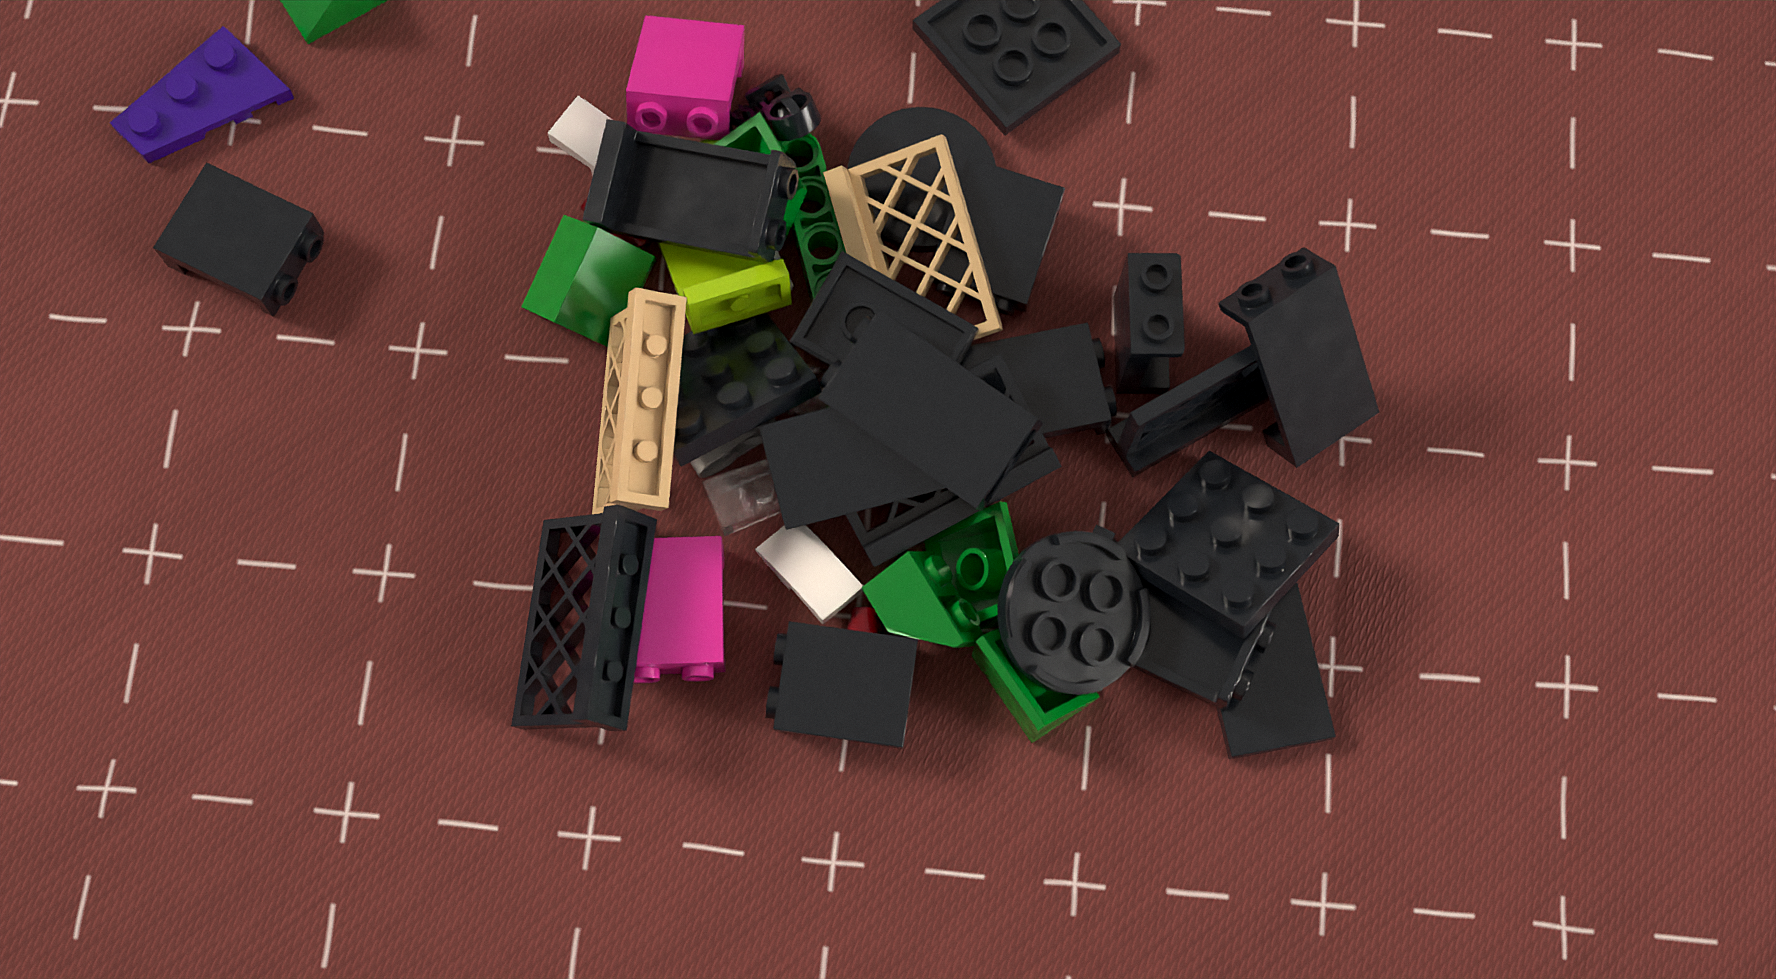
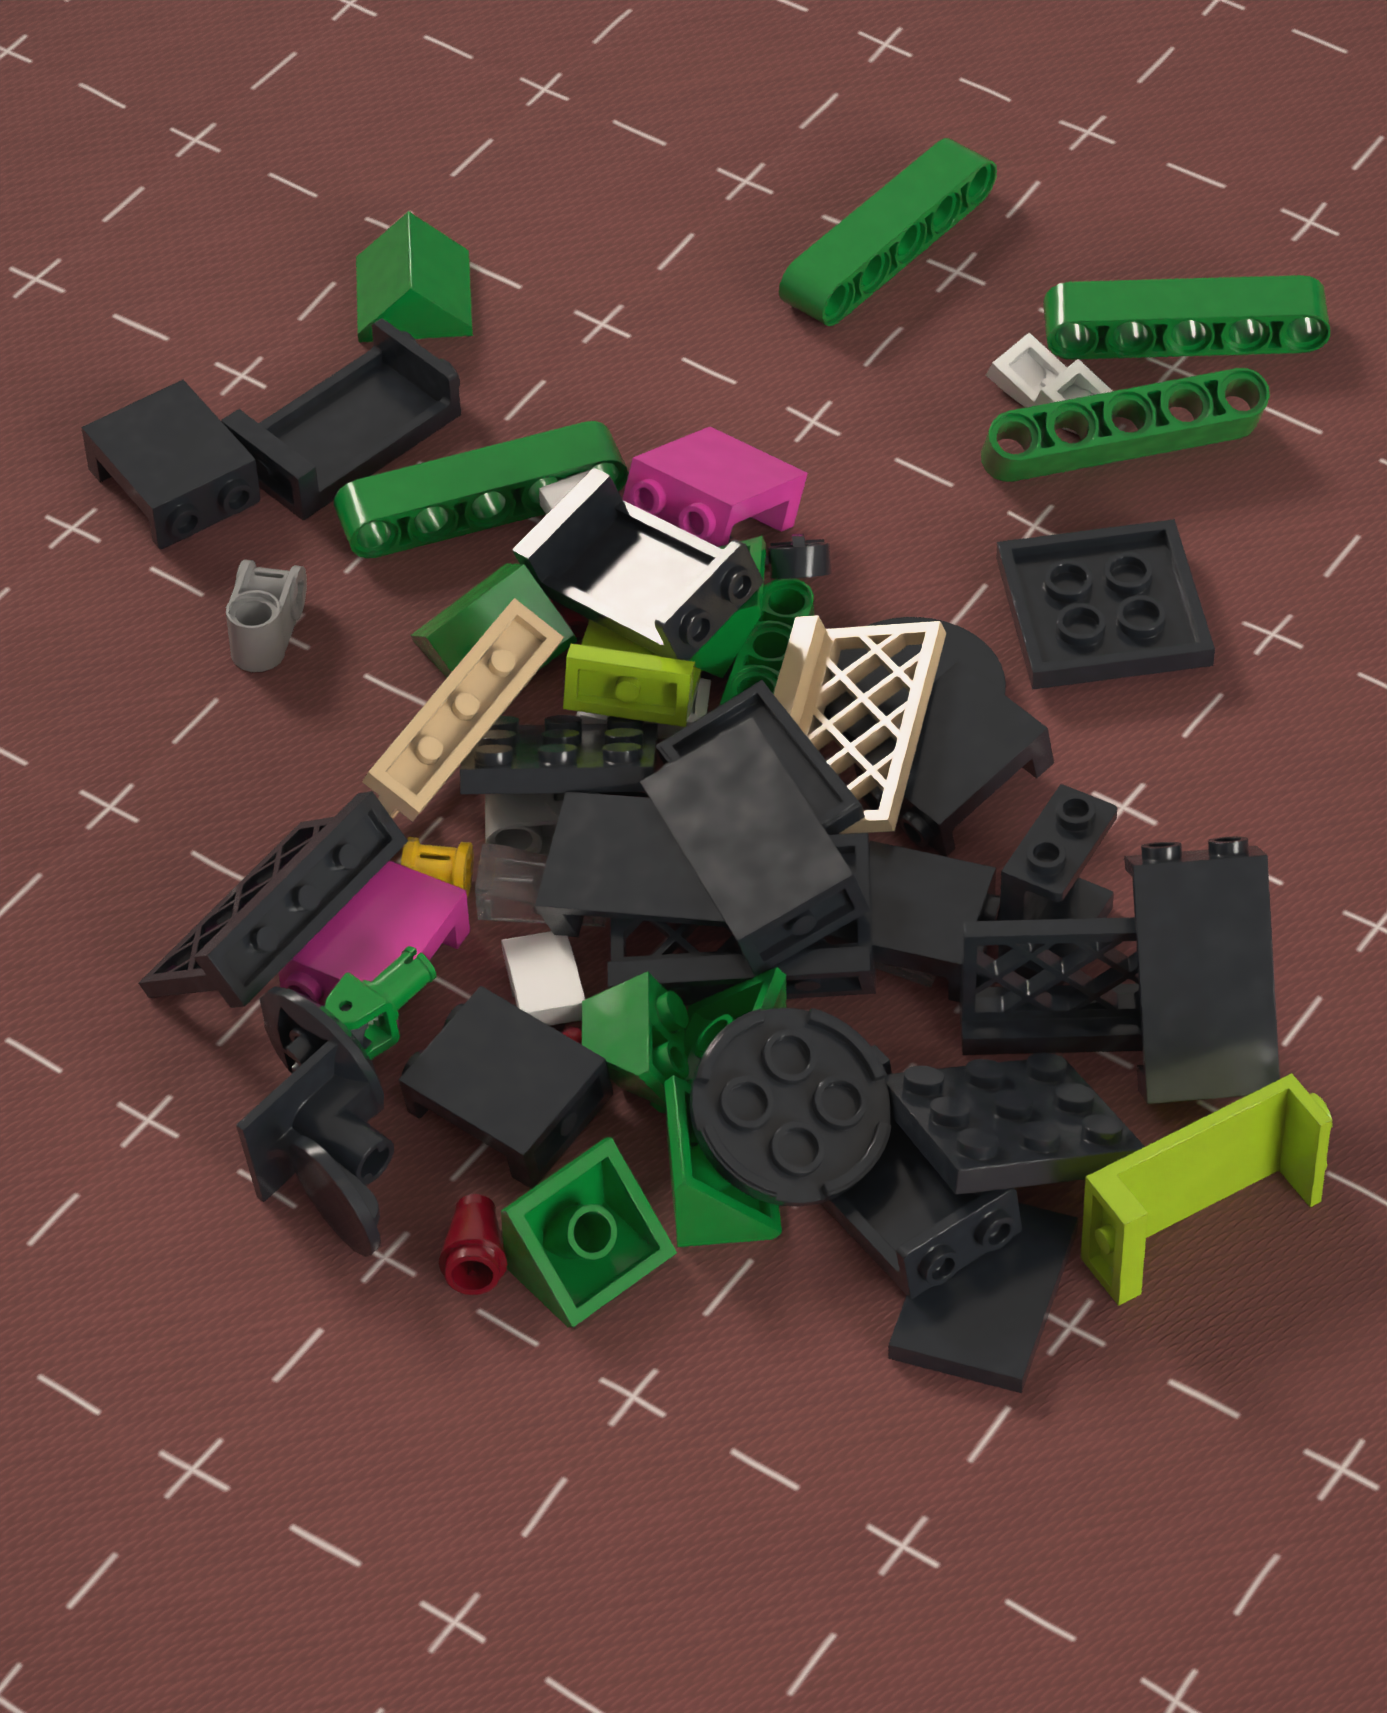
camera: 35 degrees right, 25 degrees down
dark purple wing [110,26,294,164] -> none
none -> black panel [221,318,461,521]
none -> light grey piece [226,559,307,672]
none -> black piece [236,946,437,1257]
none -> green beam [333,421,629,558]
none -> yellow bush [401,837,474,897]
none -> dark red cone [439,1194,507,1295]
none -> green slope [500,1137,677,1327]
none -> lime panel [1081,1073,1332,1306]

